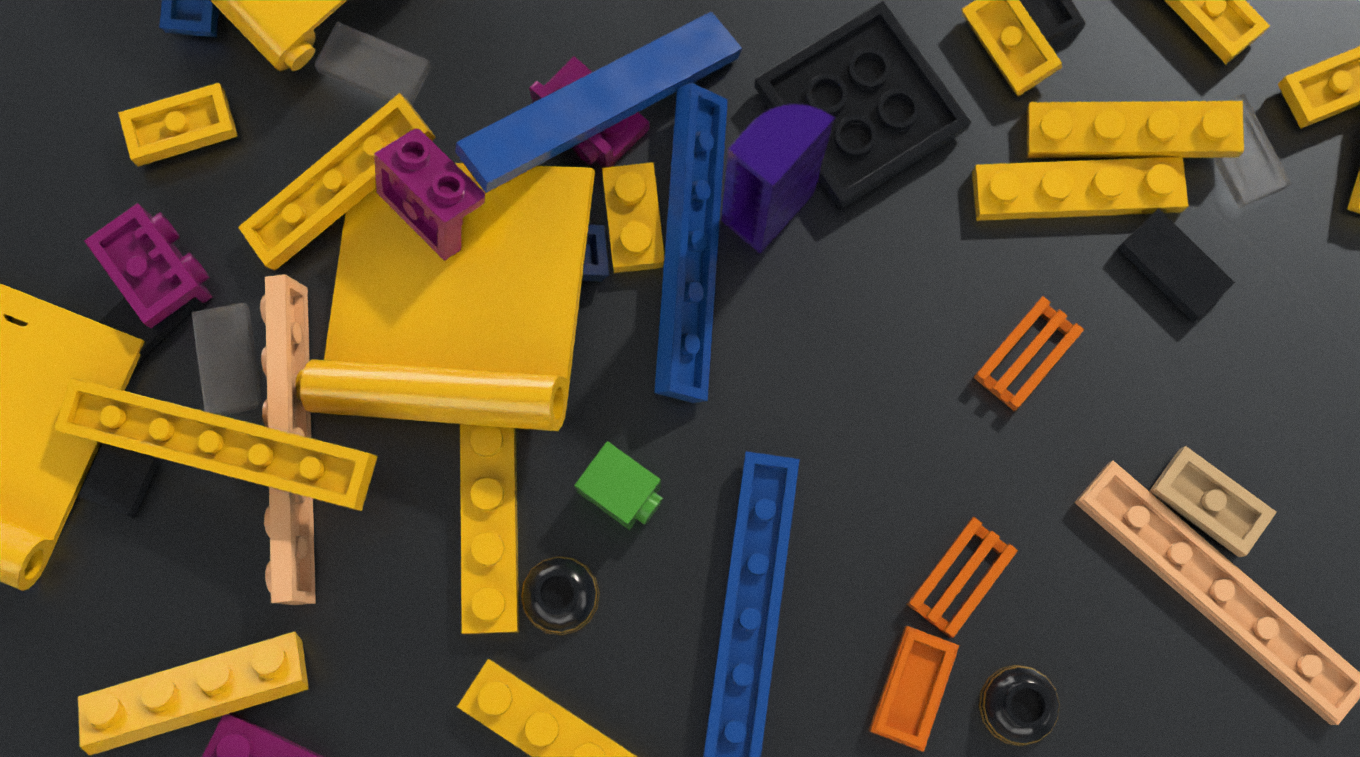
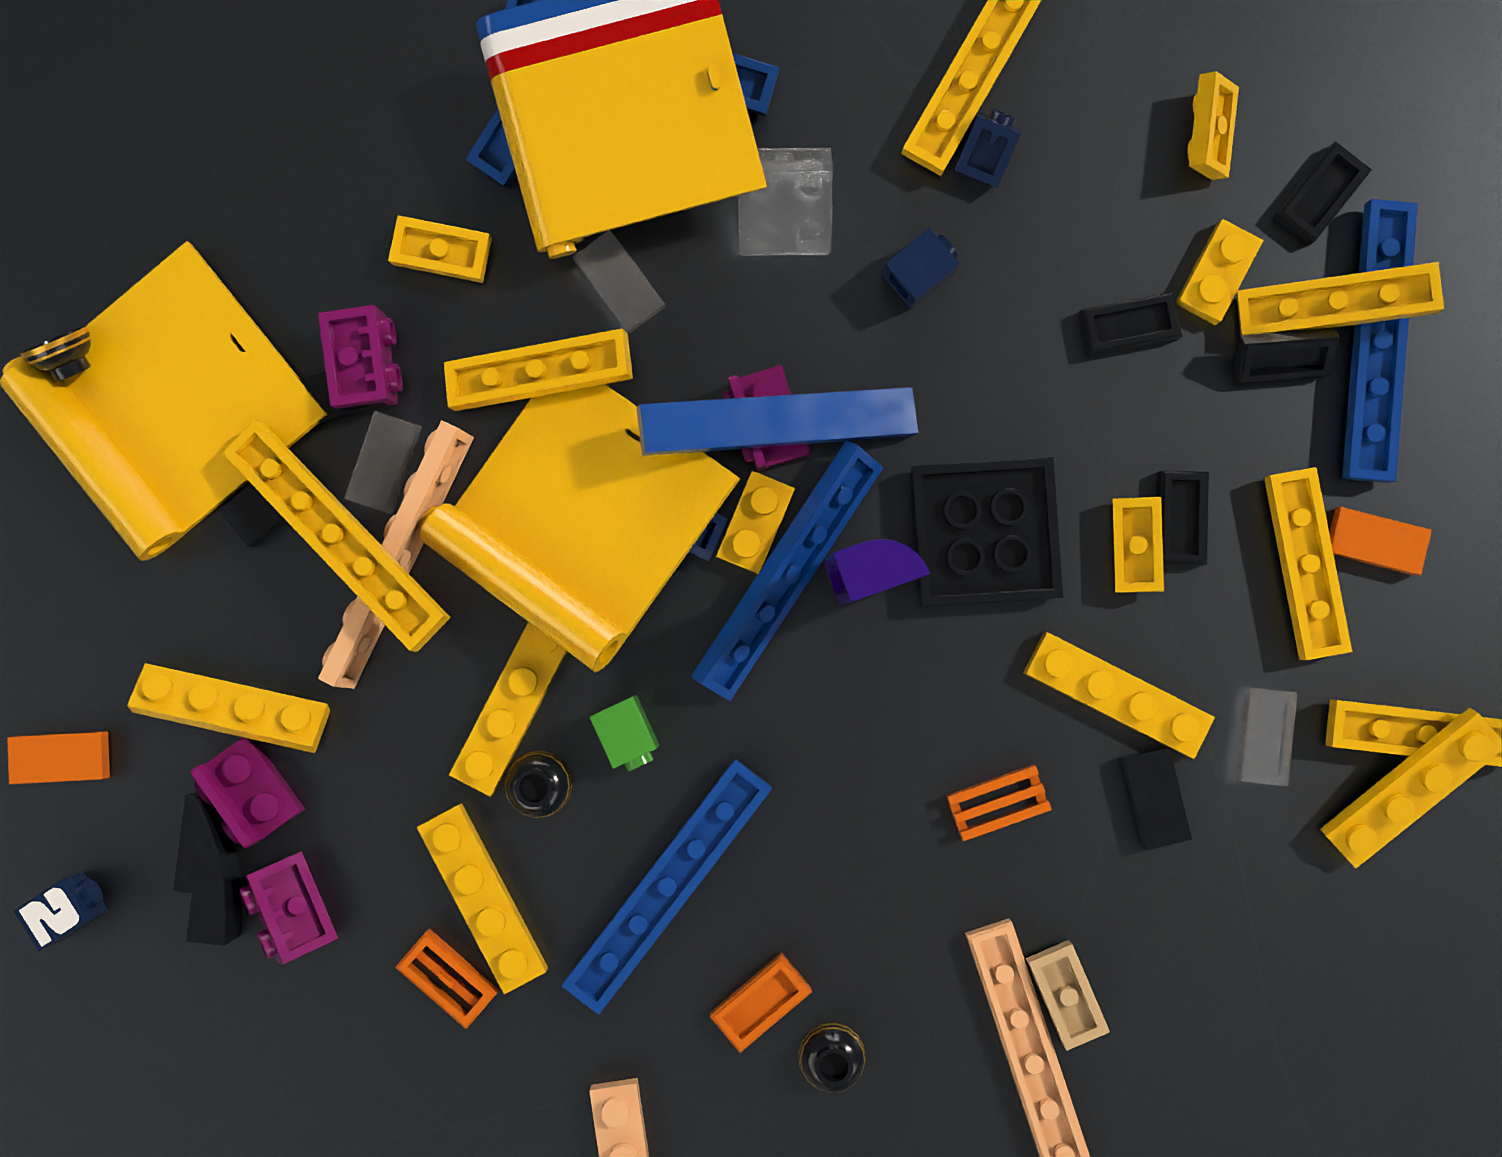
camera: 30 degrees right, 10 degrees up
magenta bracket [374,129,485,261] -> none
orange tile [907,517,1018,638] -> none
yellow plate [1027,101,1244,158] -> none

